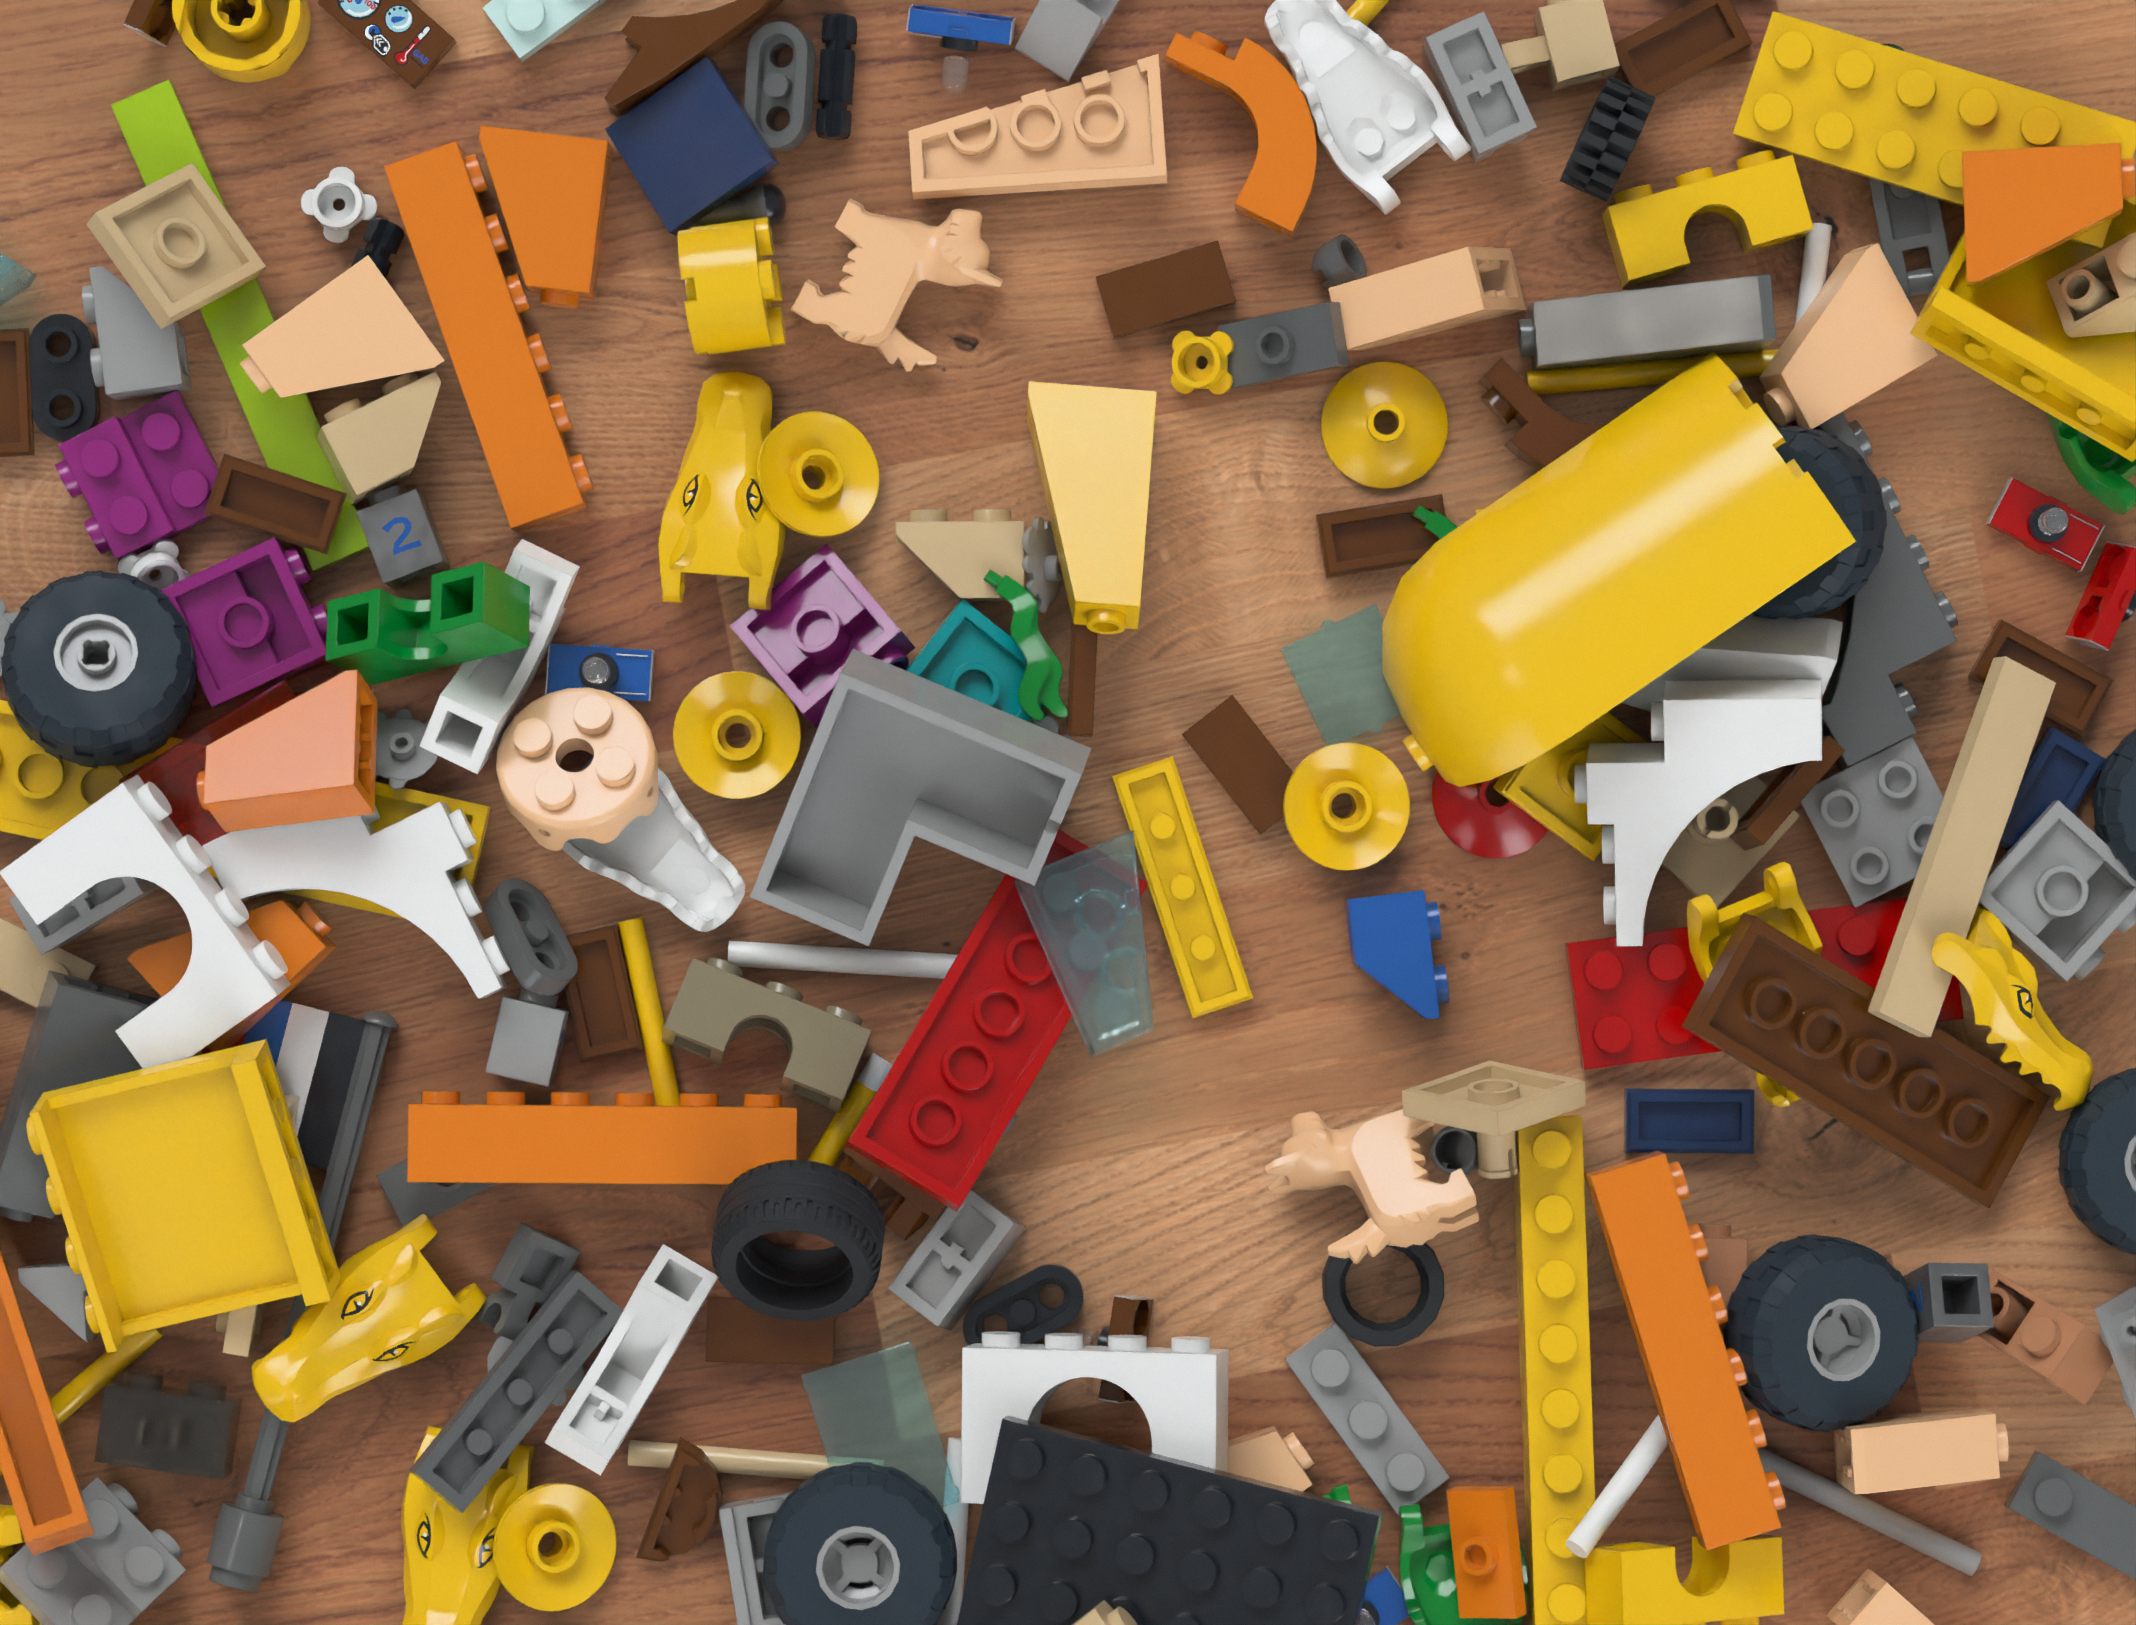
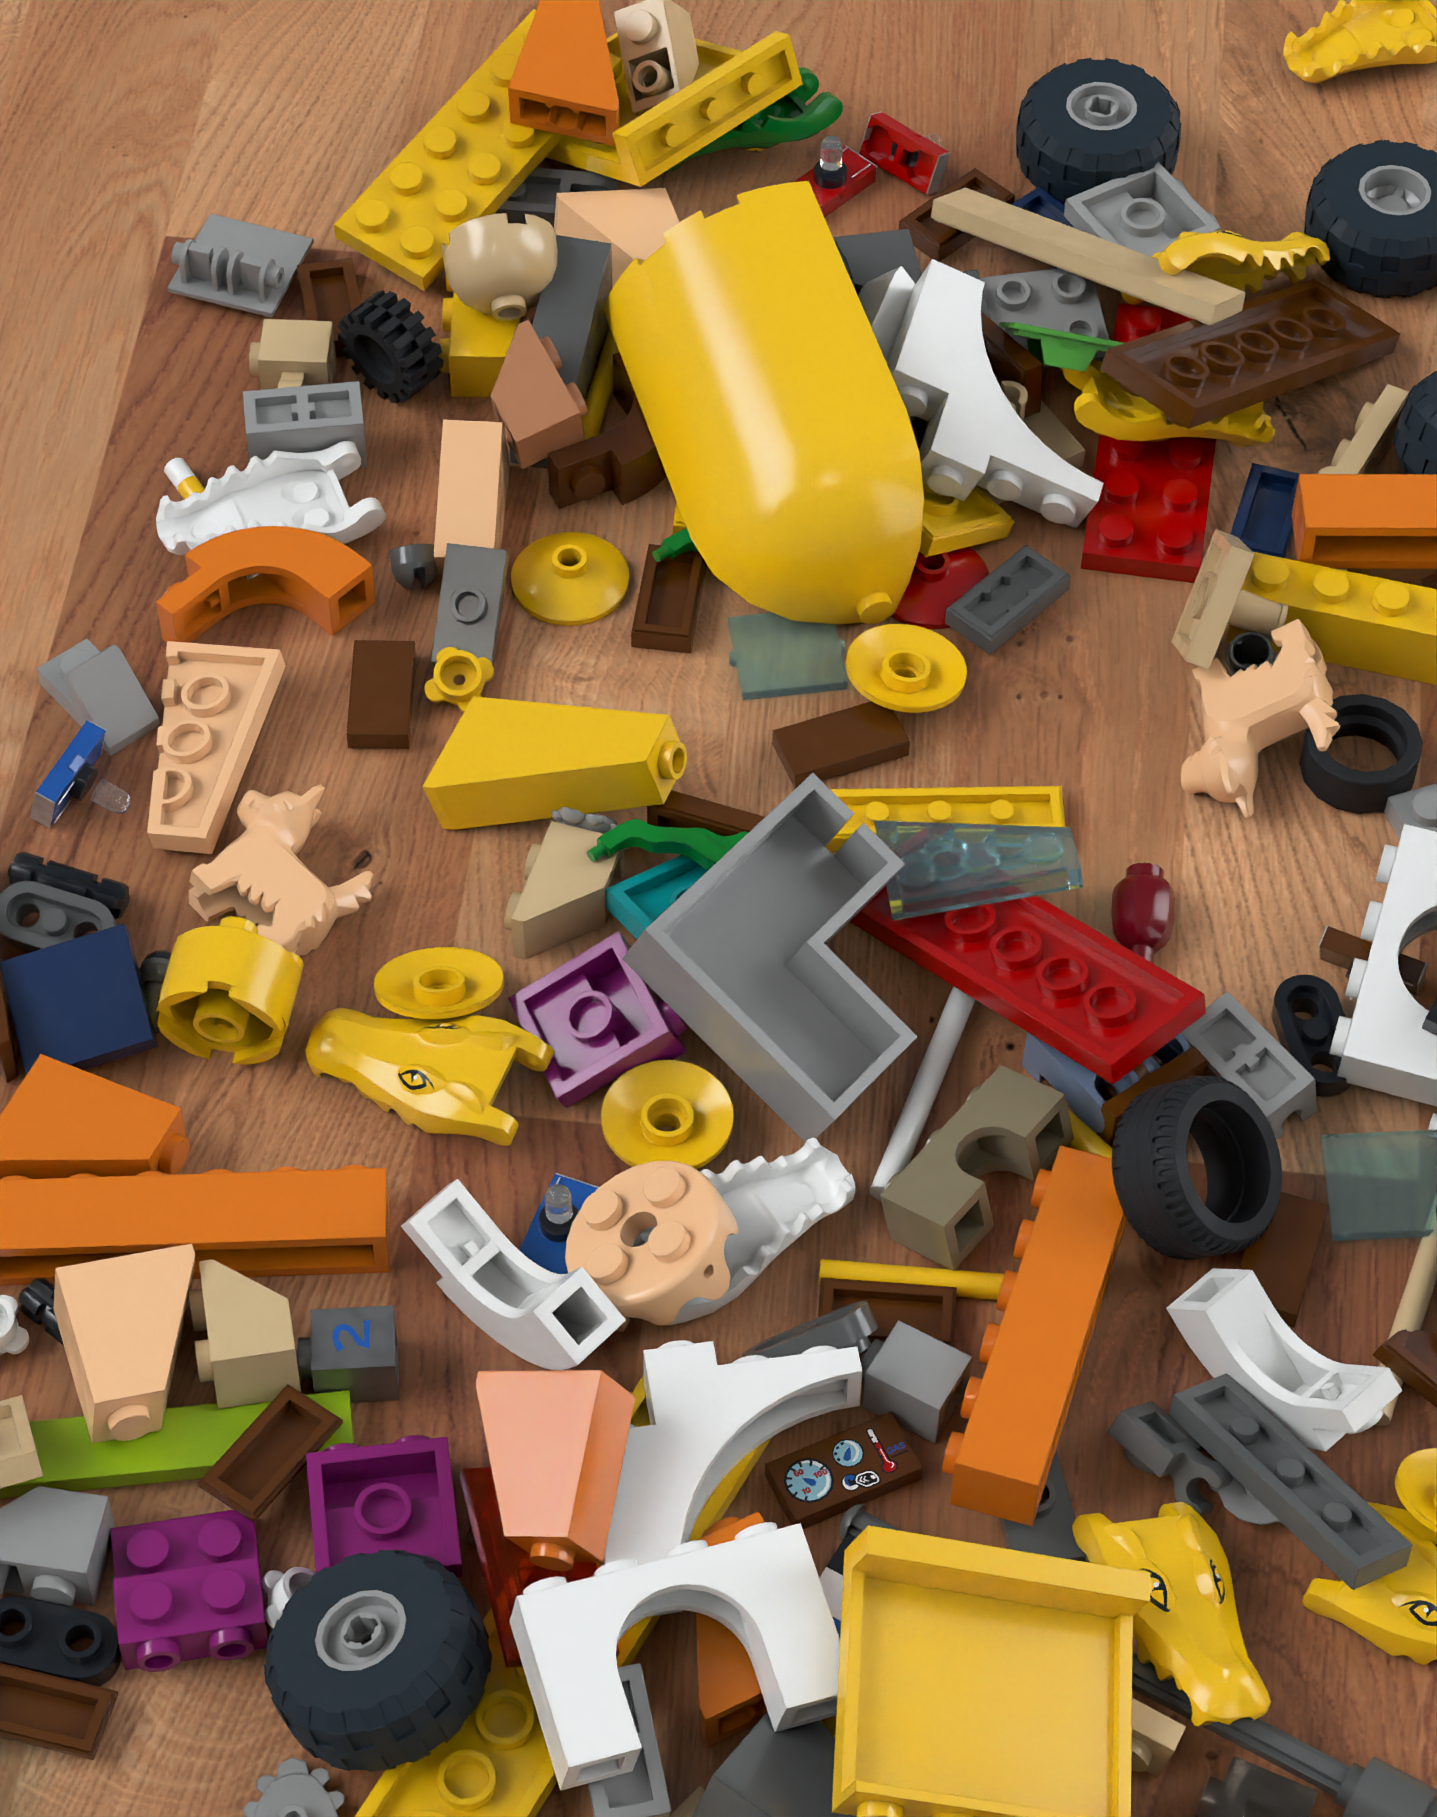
camera: 70 degrees left, 35 degrees down
green arch [326,561,530,685] -> none
blue slope [1345,890,1449,1019] -> none
none -> tan cylinder [442,213,558,321]
none -> nougat slope [490,319,588,469]
none -> reddish brown tile [765,1411,923,1529]
none -> dark grey plate [945,545,1071,655]
none -> bright green piece [999,322,1124,372]
none -> dark red plant [1111,863,1175,963]
none -> tan plate [1318,384,1409,474]

